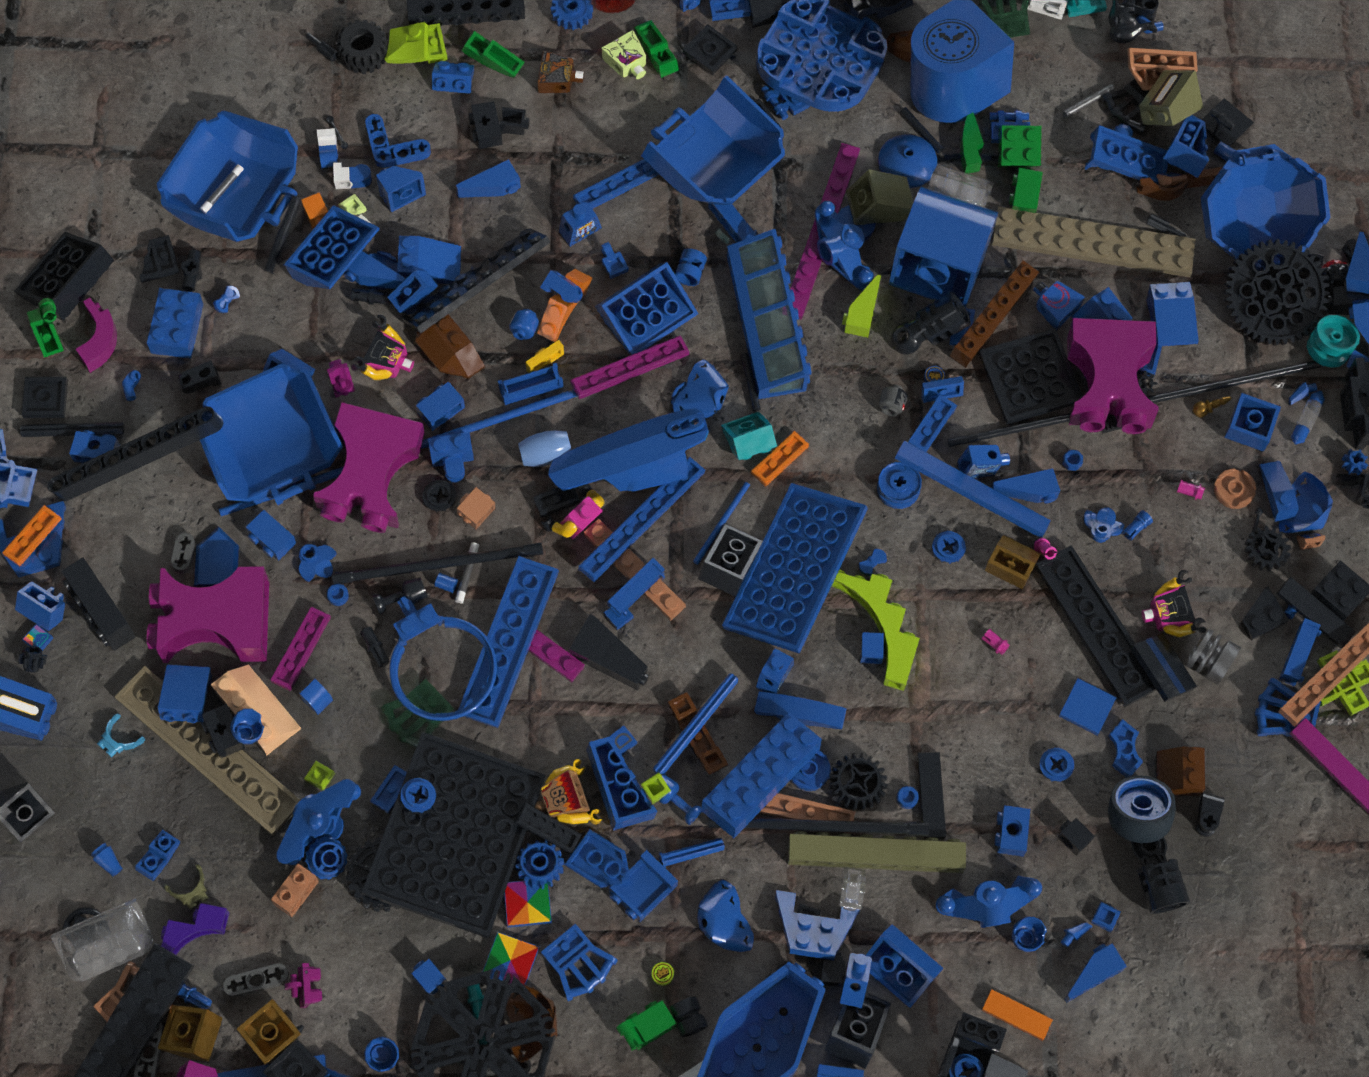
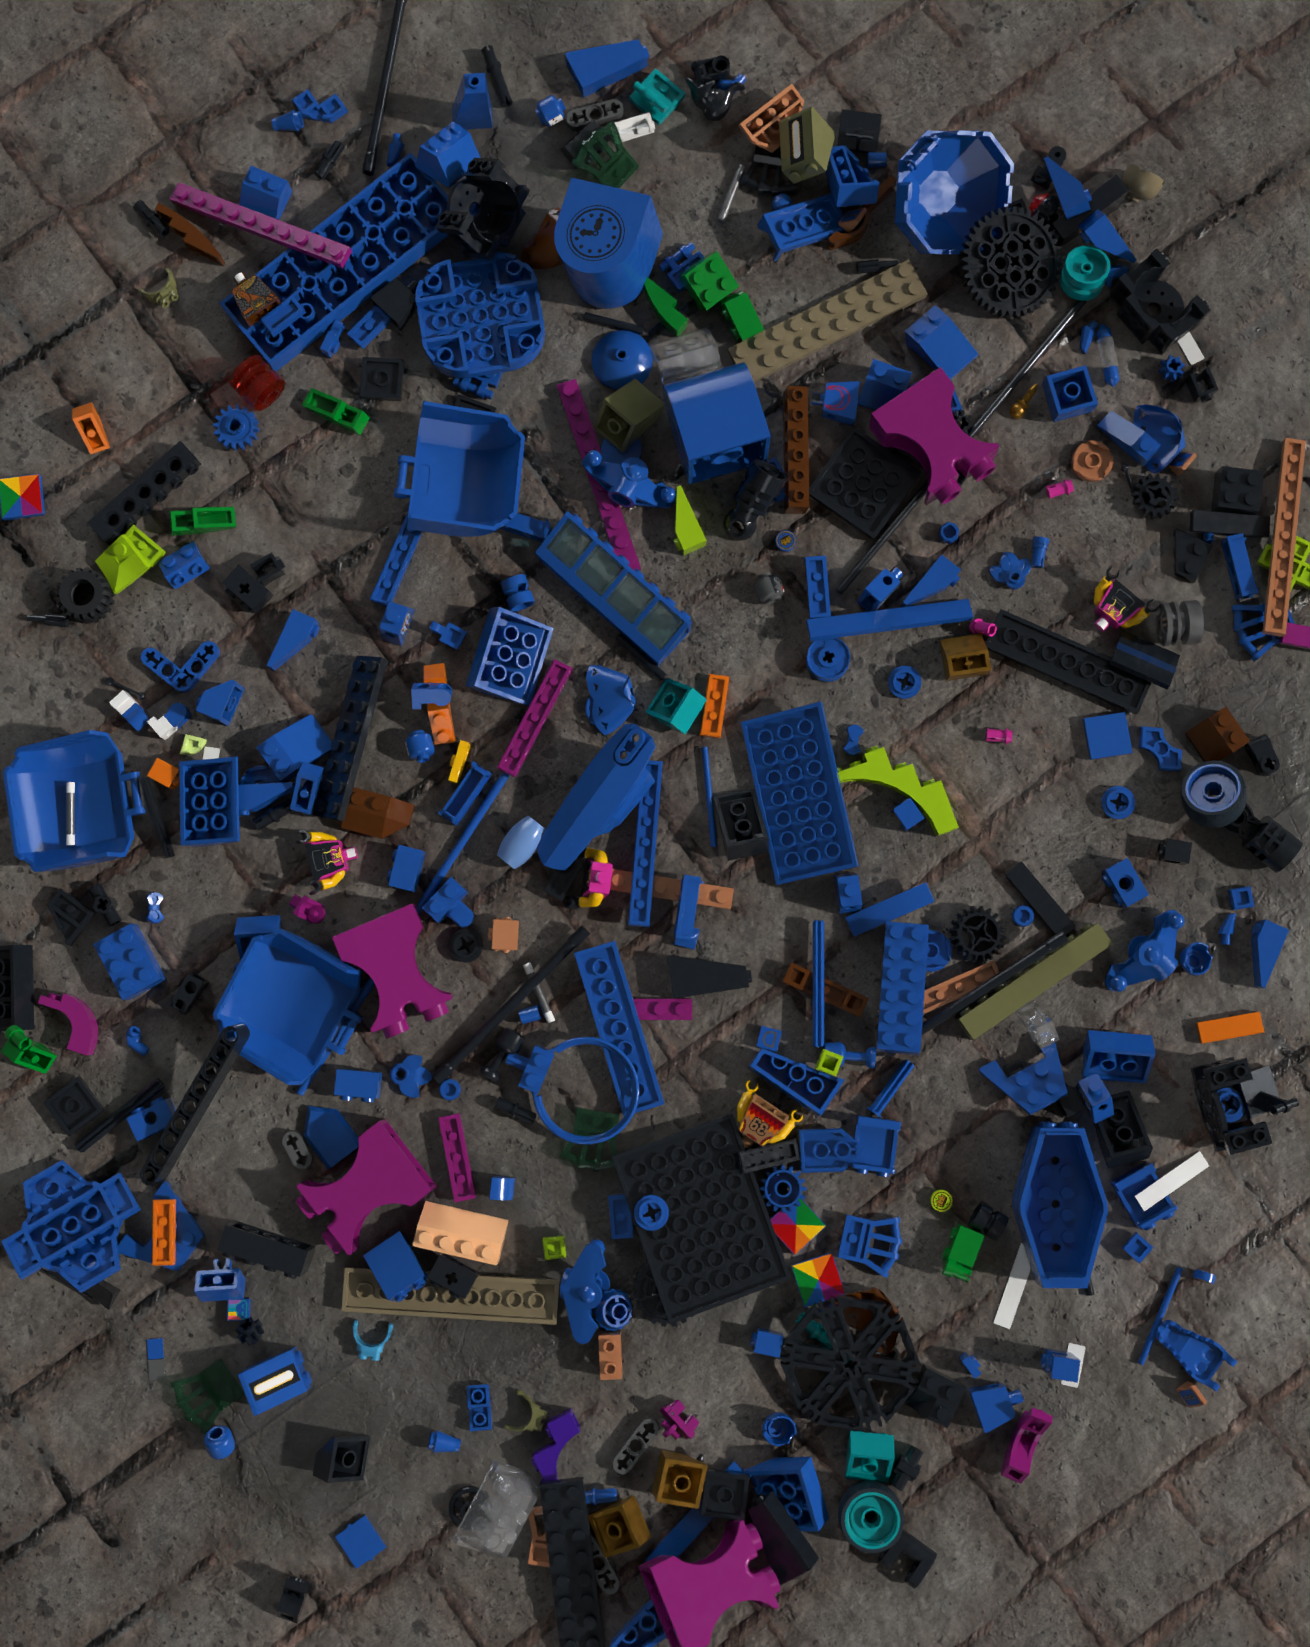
camera: 30 degrees left, 15 degrees up
blue hair [230,708,265,744] -> none
torso [538,51,584,93] -> none
yellowish green torso [602,30,646,79] -> none
blue piece [697,879,754,952] -> none
blue plate [921,376,964,403] -> none

